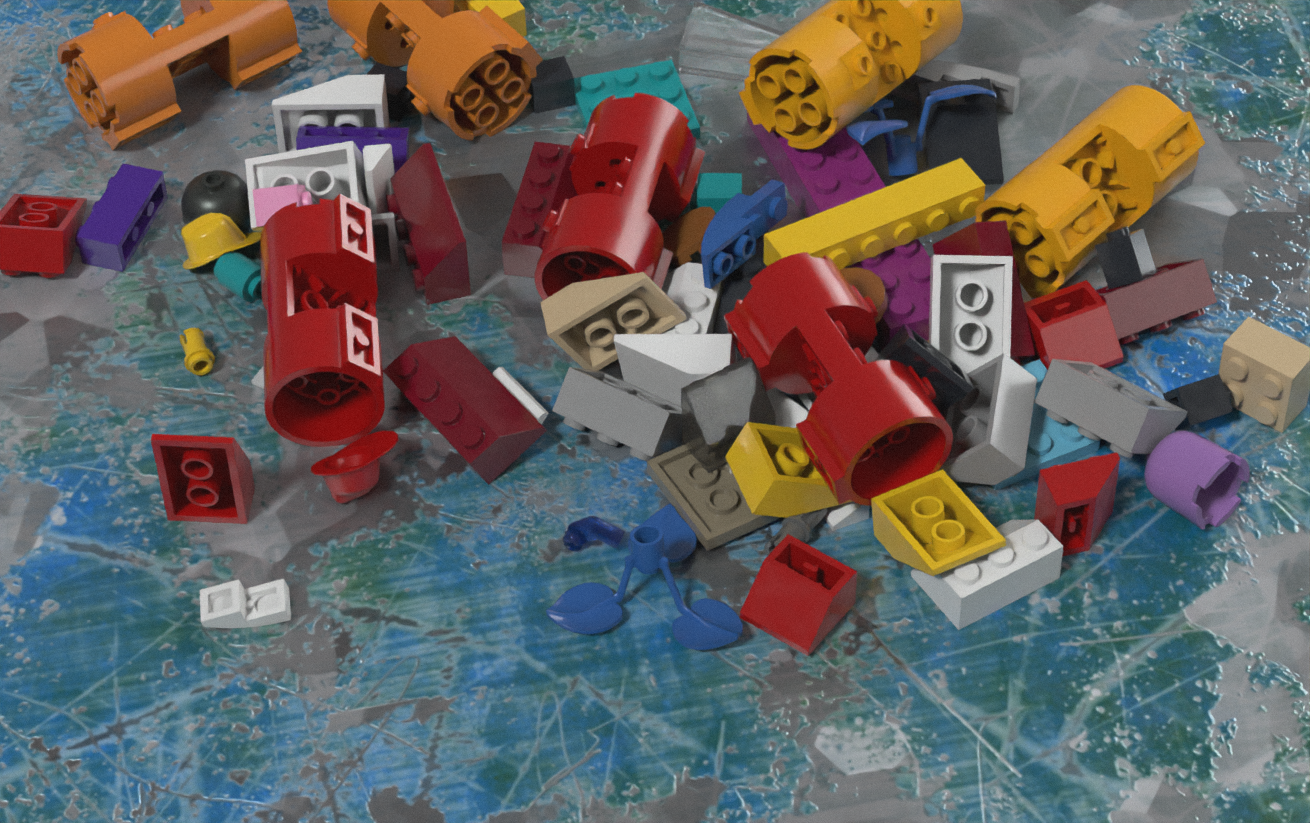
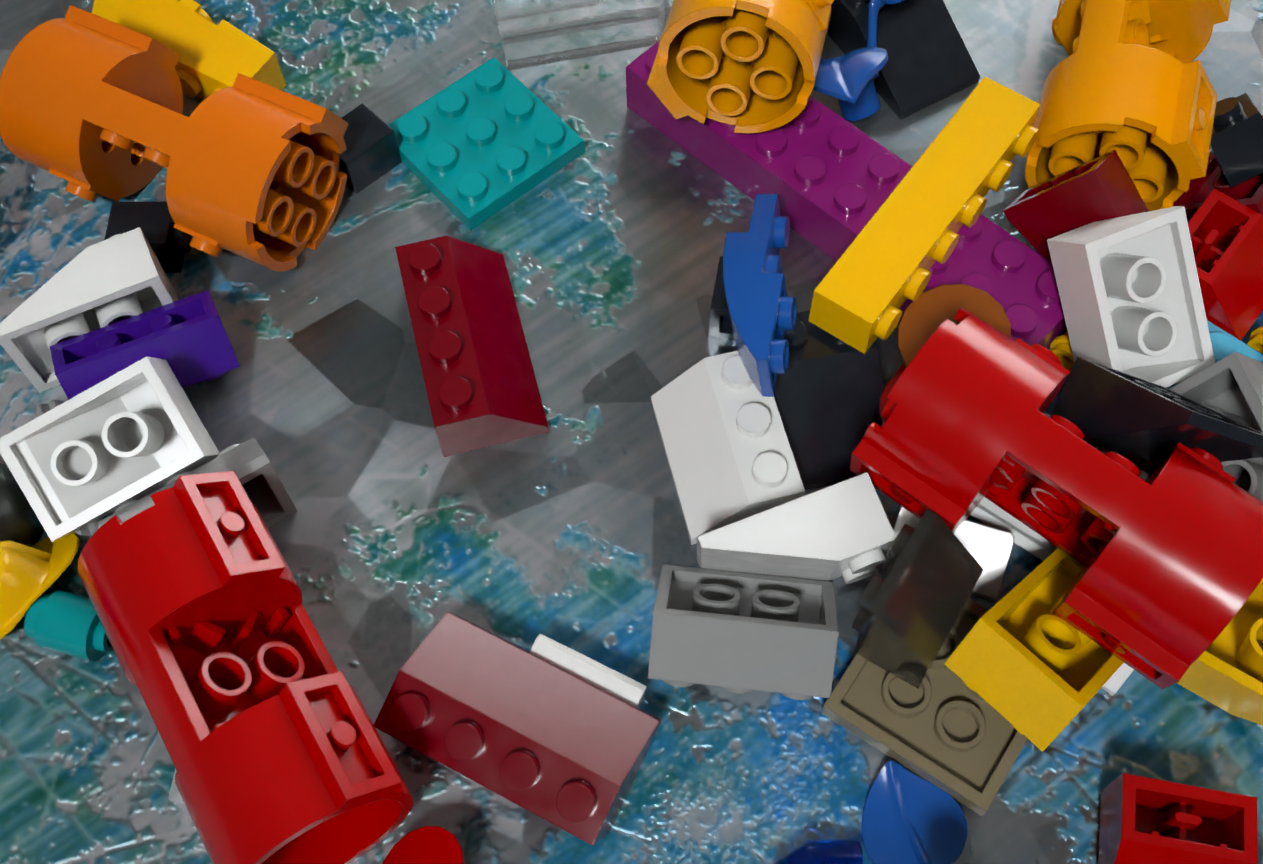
camera: 25 degrees left, 15 degrees up
yellow pin [180,327,215,376] -> none
bright pink brick [252,184,313,227] -> none
white slope [363,144,394,215] -> none
dark red slope [386,143,471,305] -> none
red cylinder [534,93,705,300] -> none
tan slope [540,272,687,370] -> none
dark orange tile [662,207,716,268] -> none
teal brick [690,173,742,213] -> none
dark grey axle [764,508,827,556] -> none

